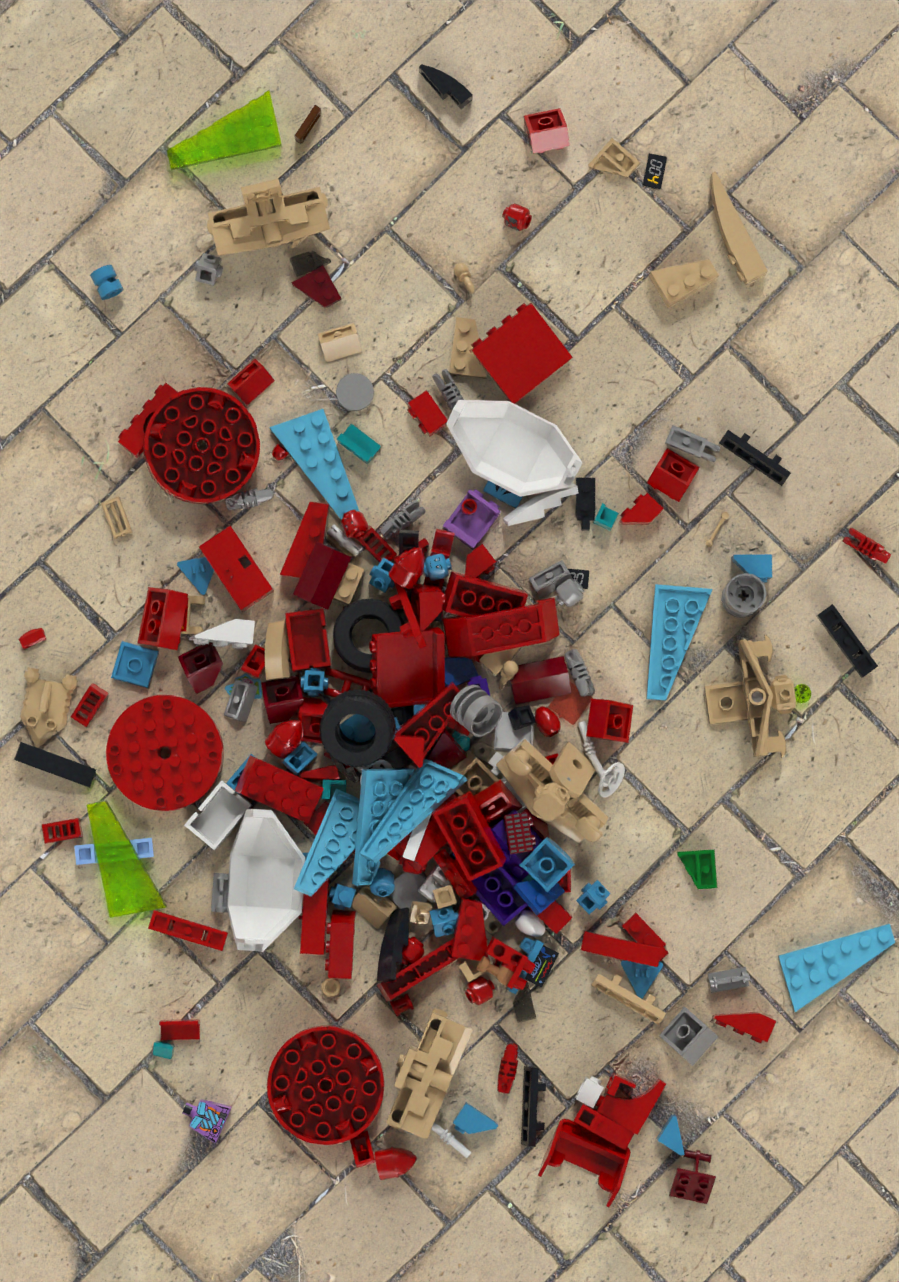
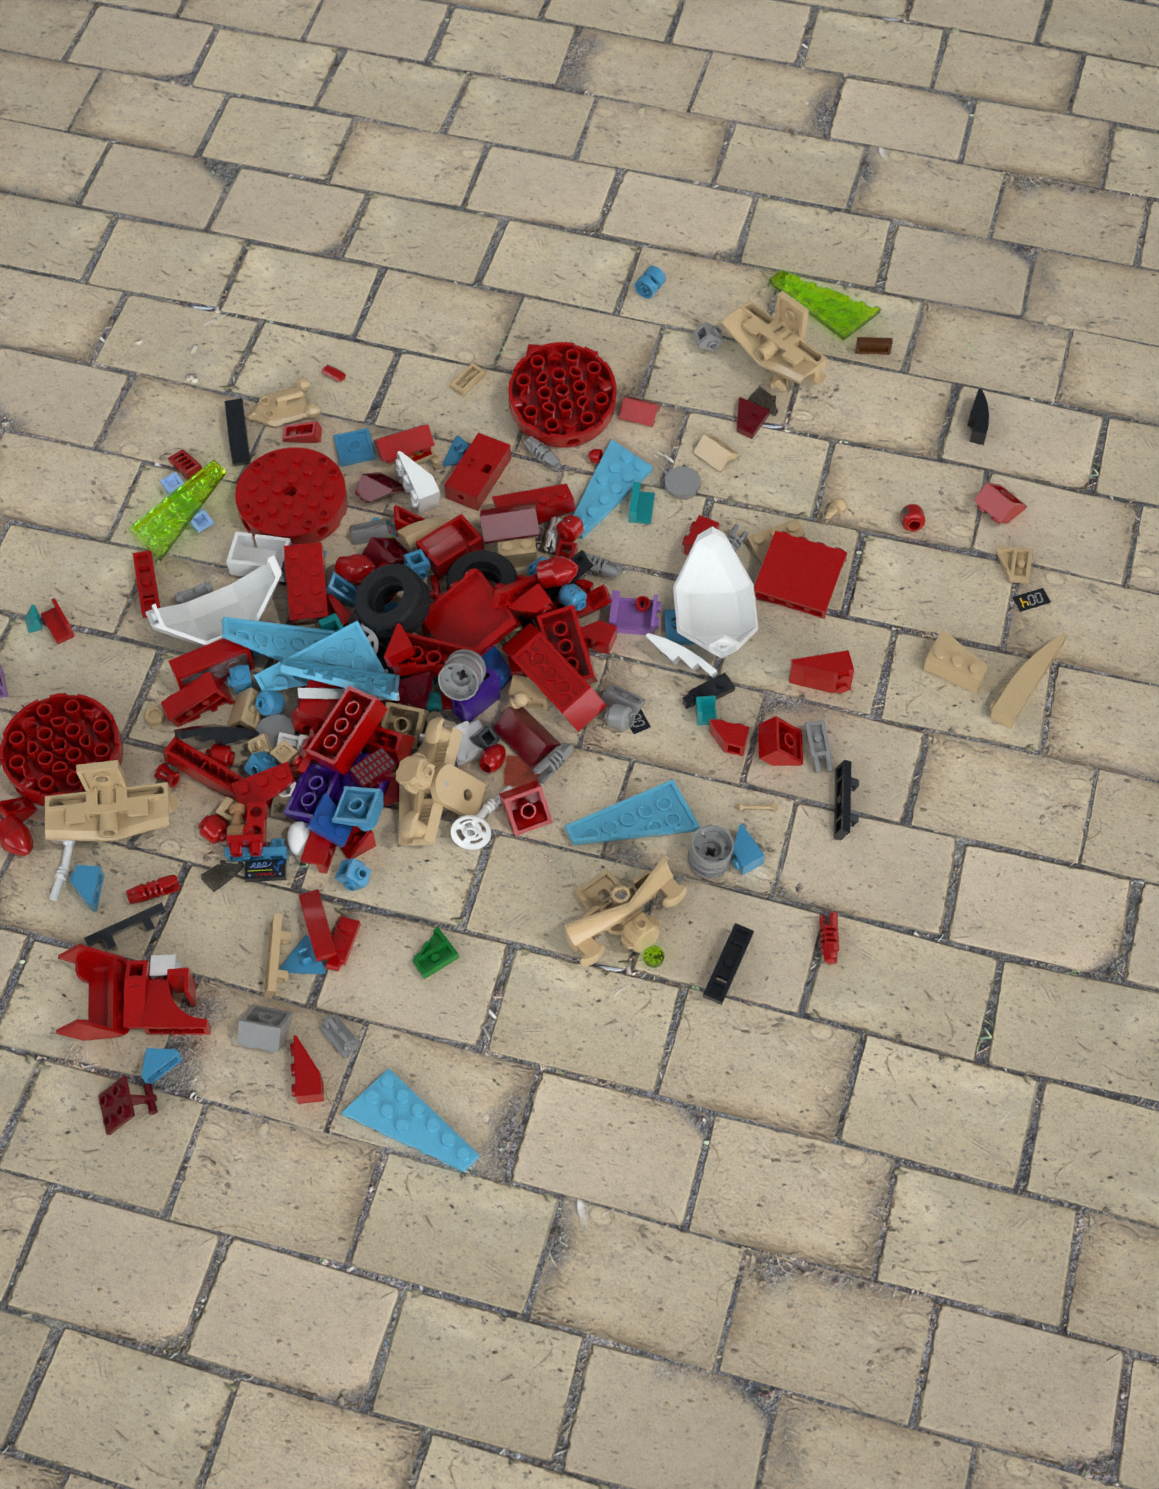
camera: 65 degrees right, 25 degrees down
none -> red slope [788,650,854,693]

